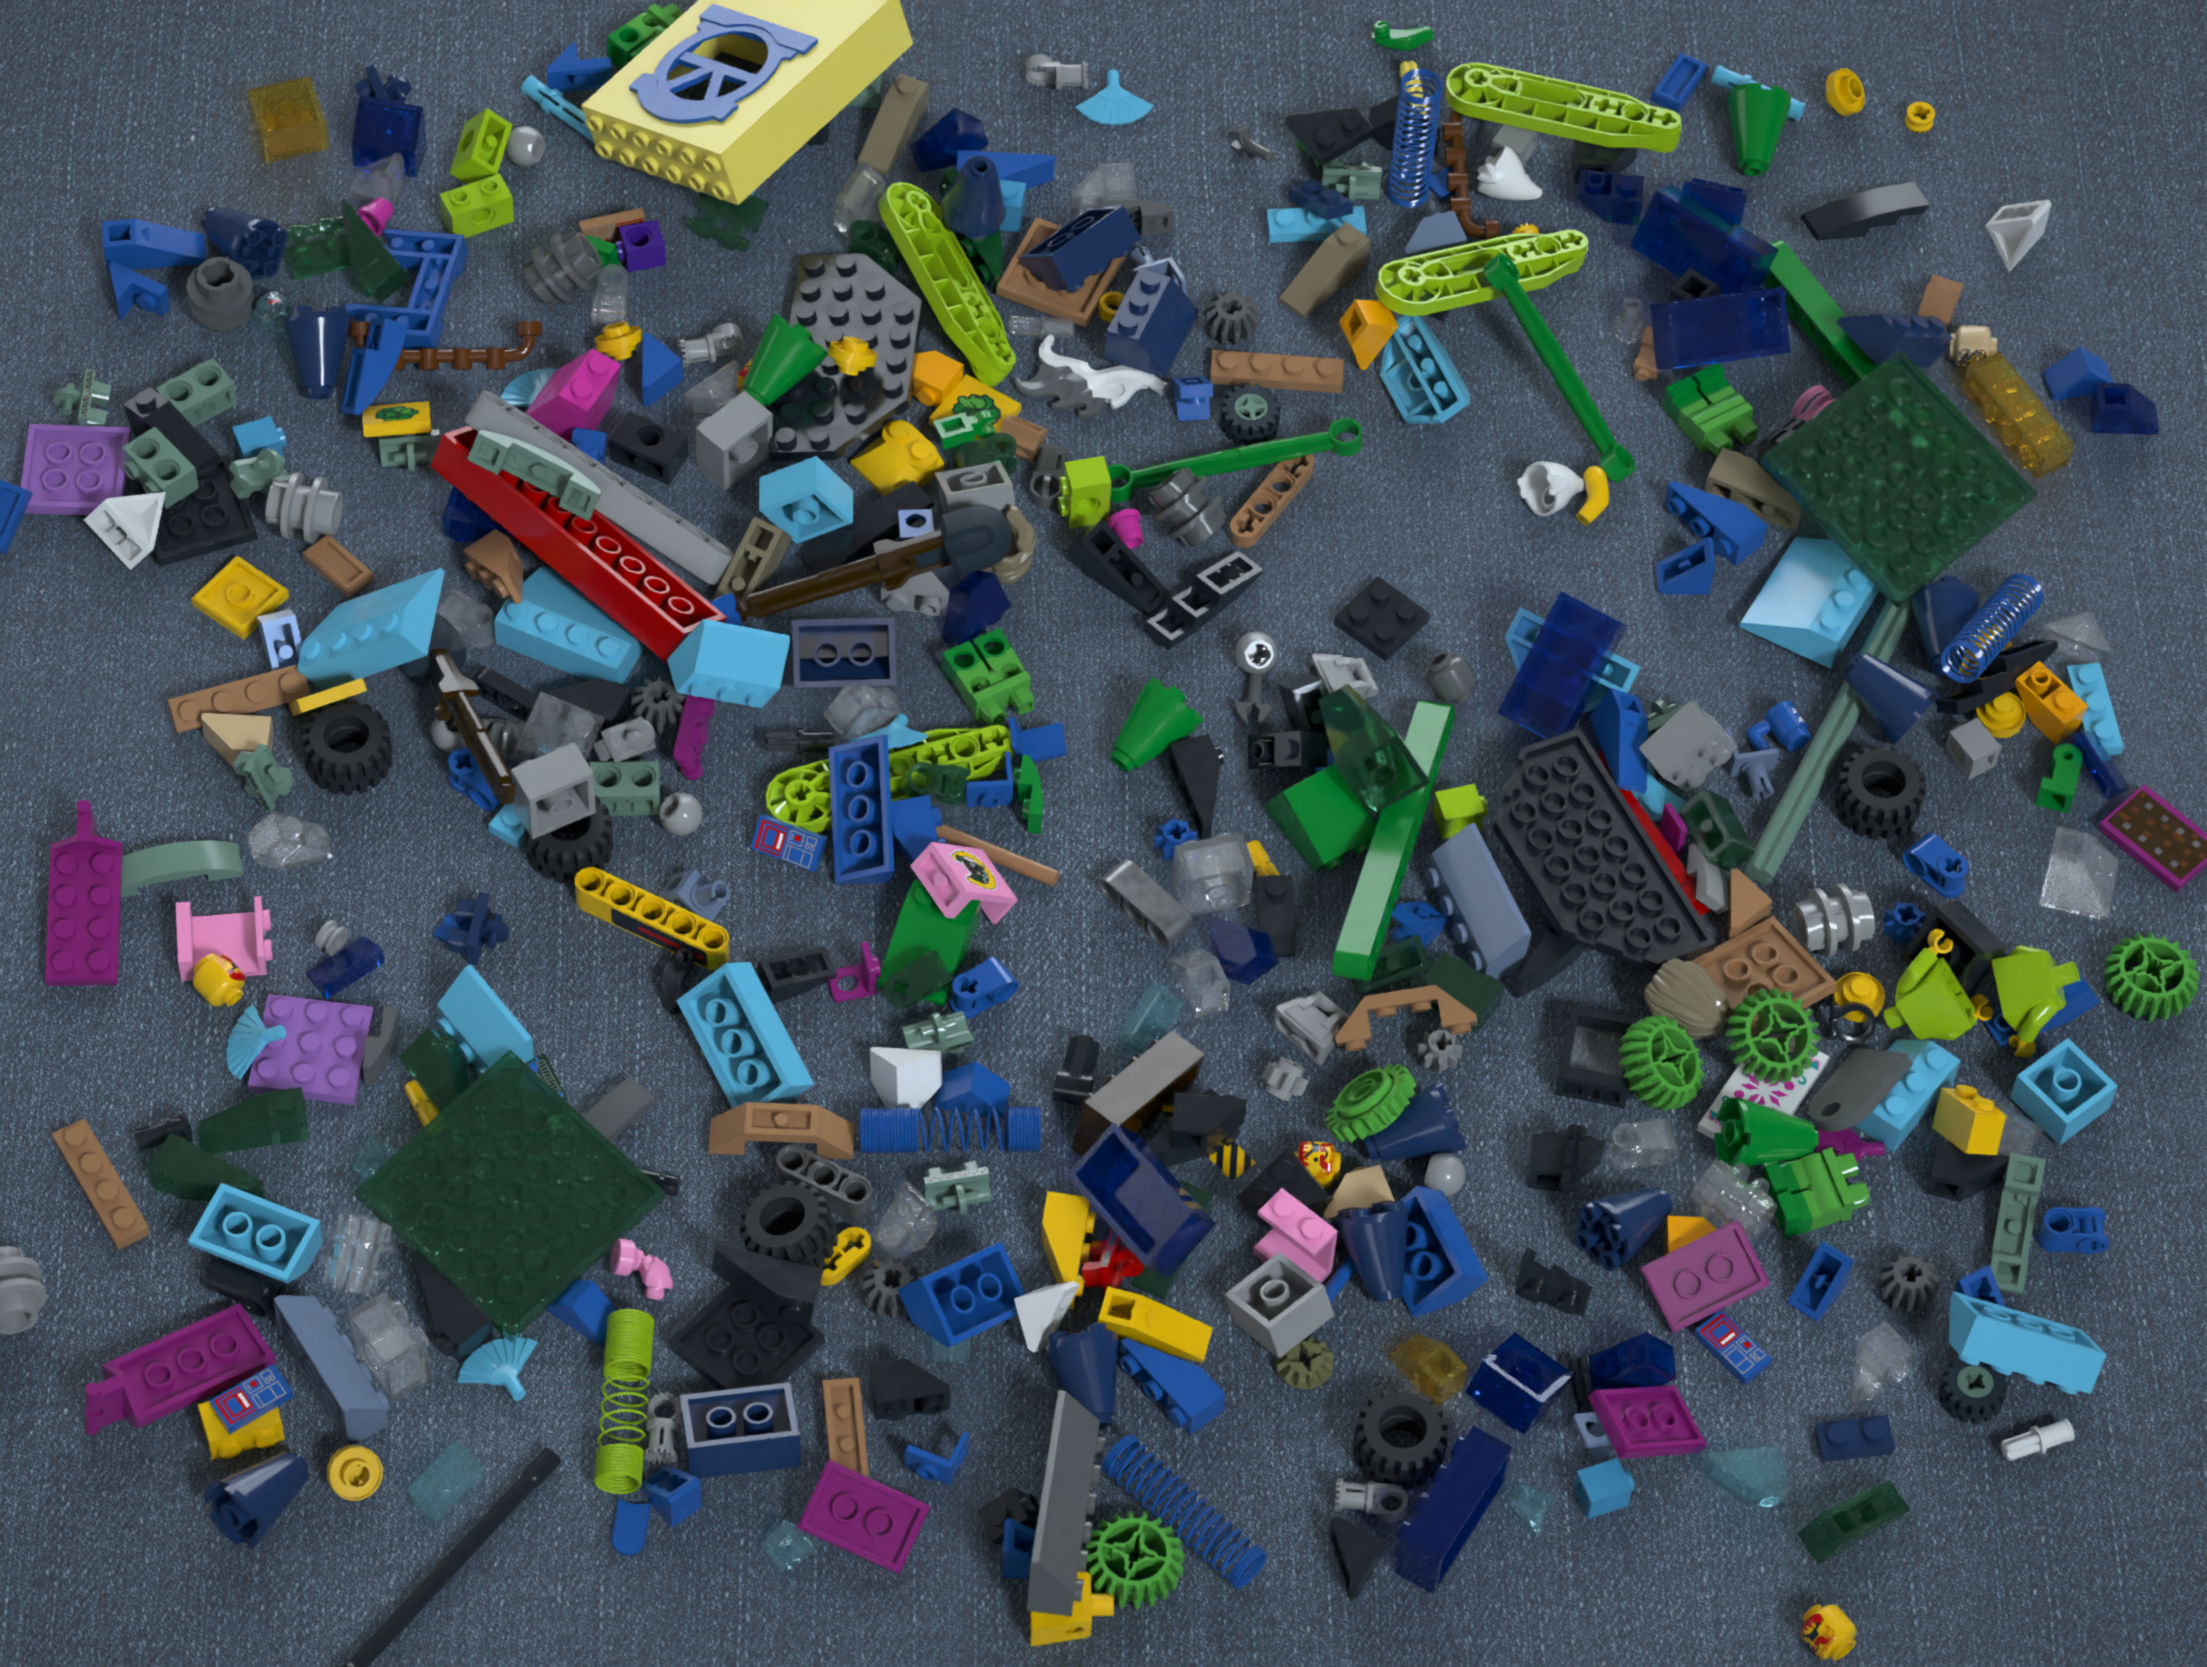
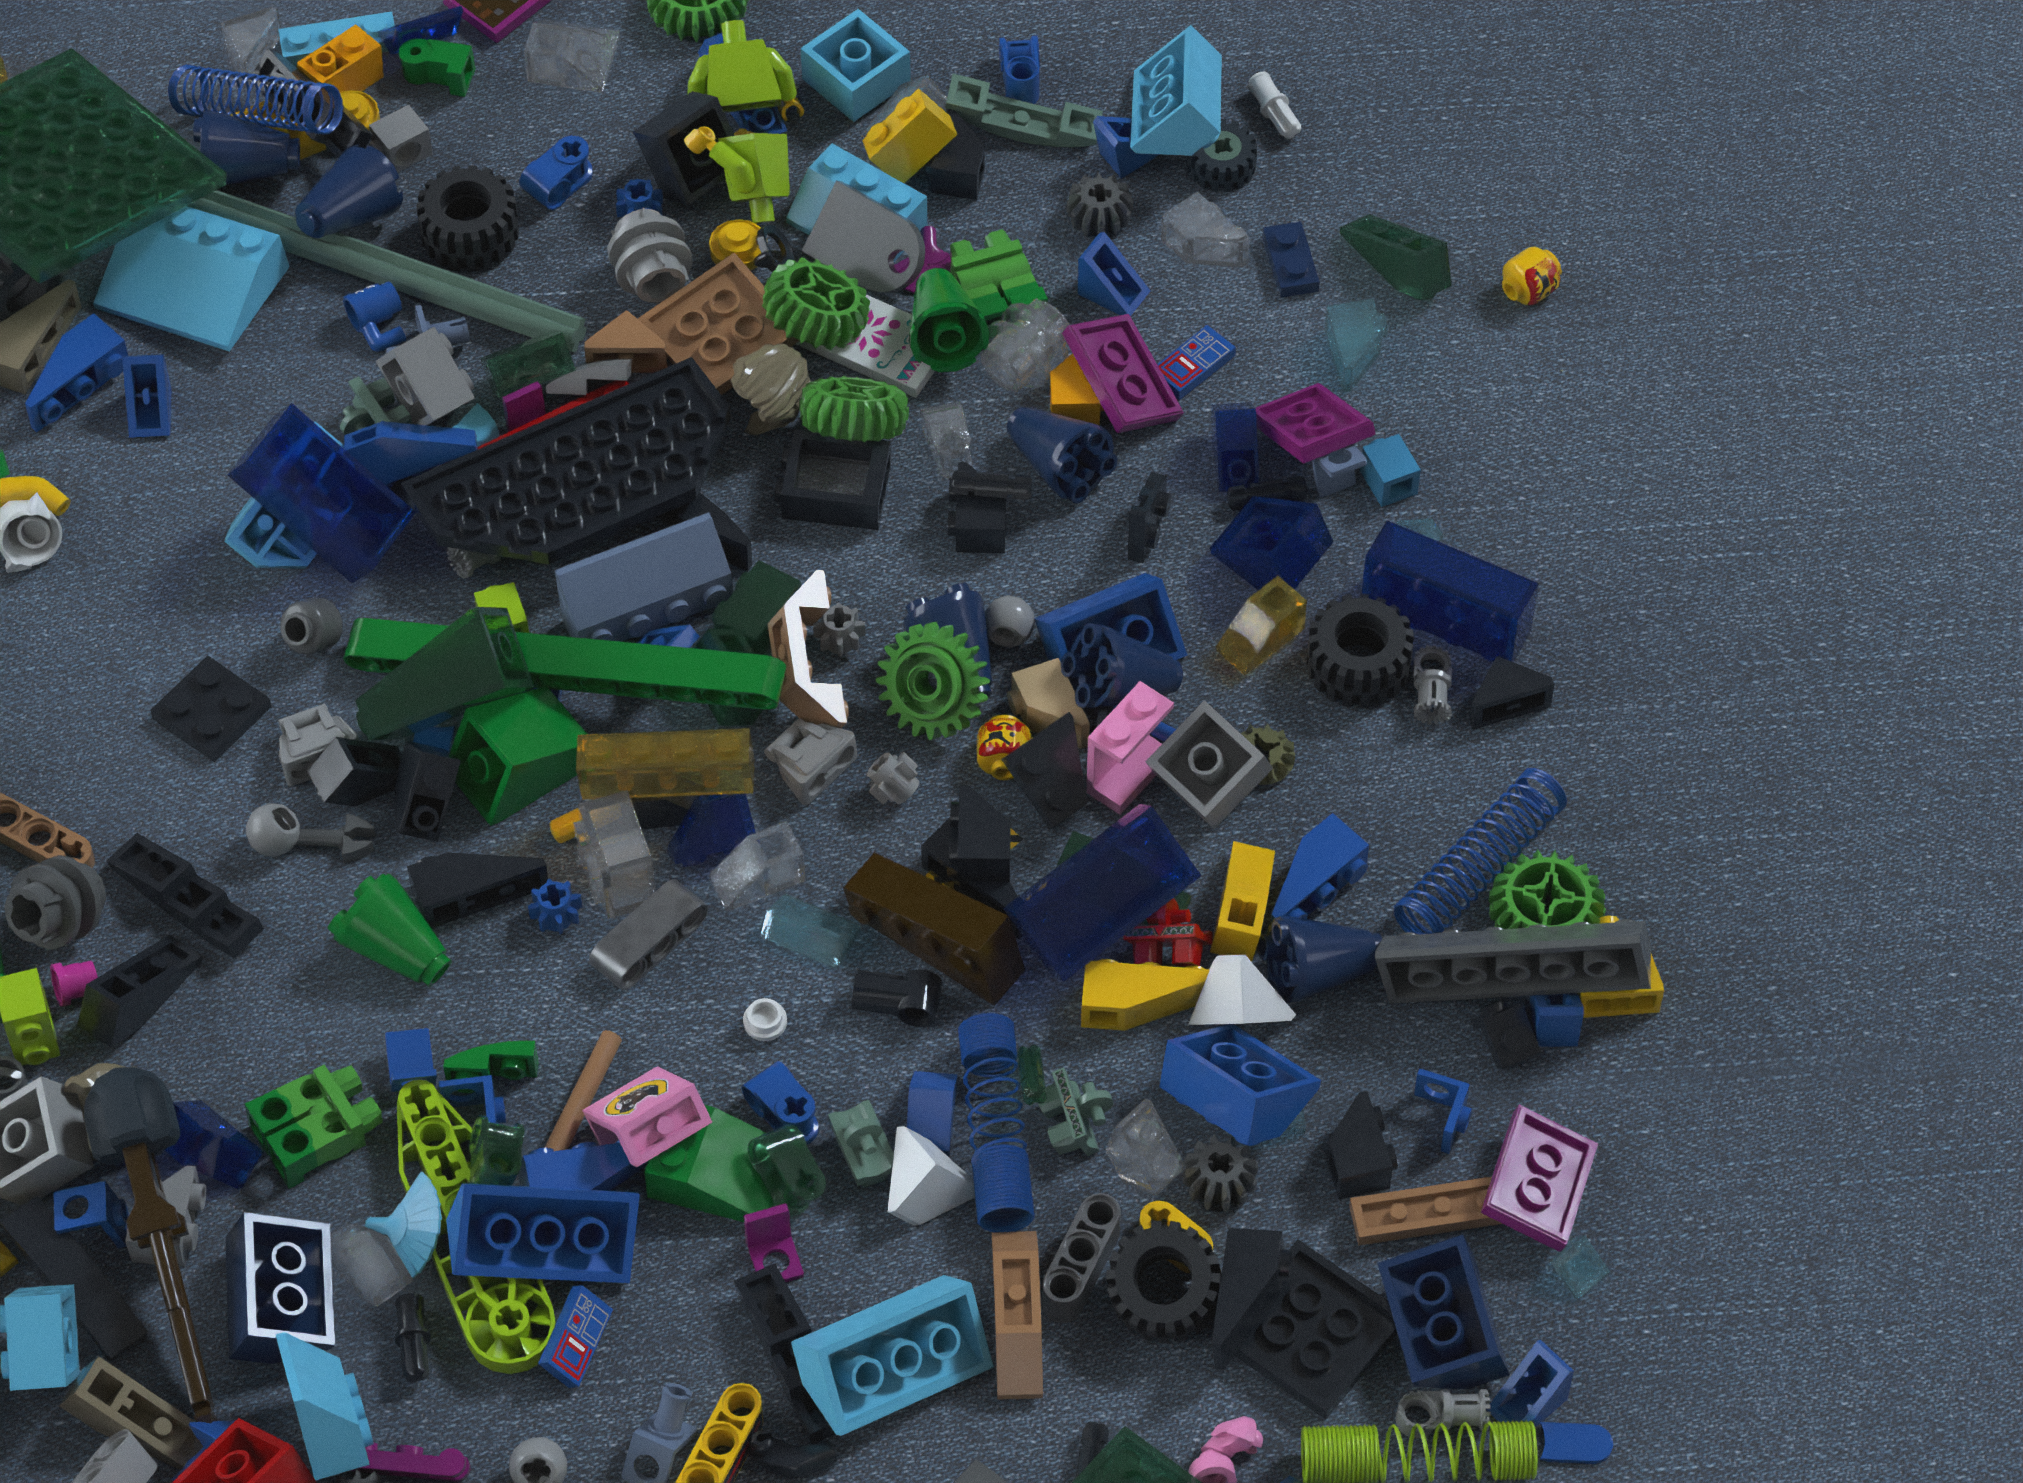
camera: 90 degrees left, 0 degrees up
none -> clear yellow brick [576,728,755,800]
none -> white plate [743,998,787,1041]
none -> clear green axle [1017,1044,1047,1106]

